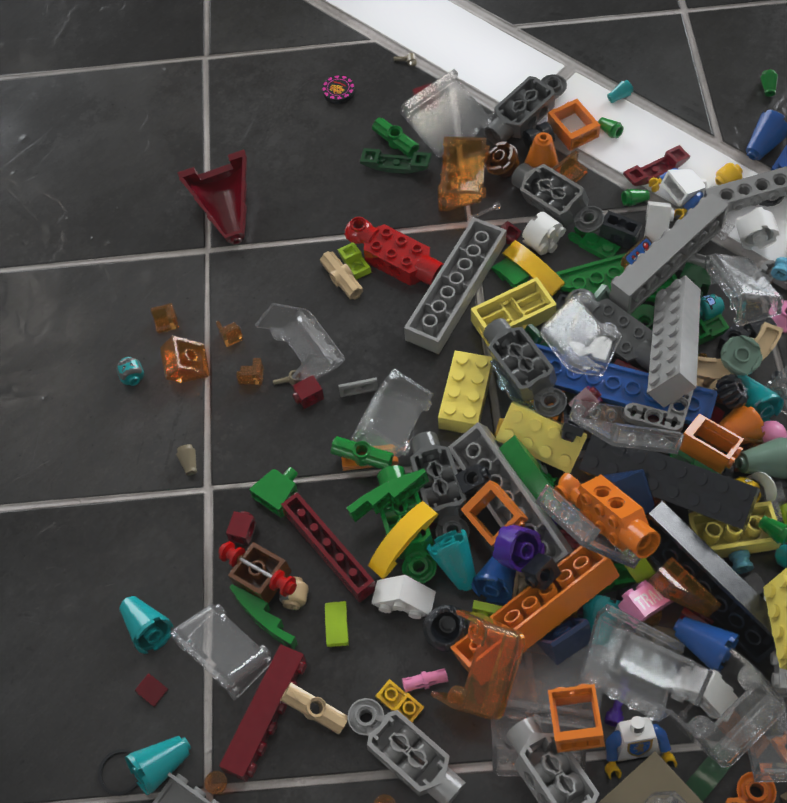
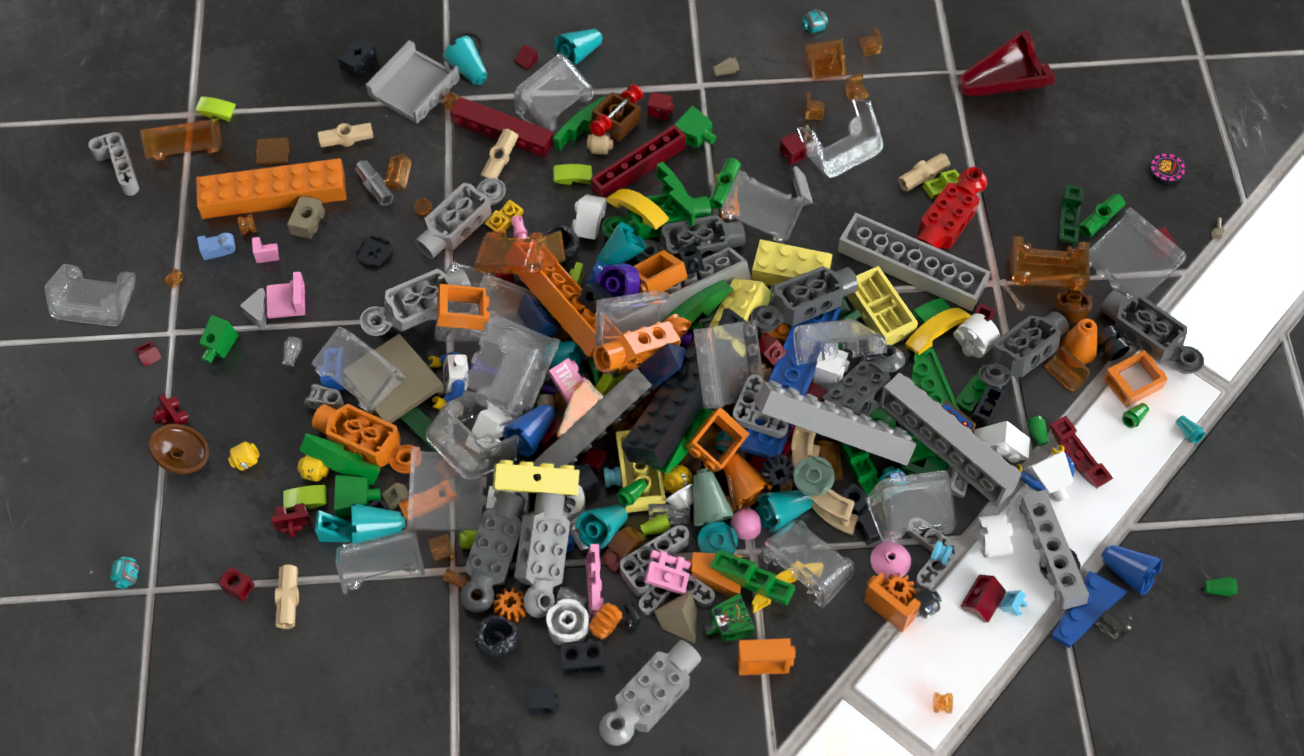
camera: 85 degrees right, 0 degrees up
yellow head [715,163,743,185] -> none

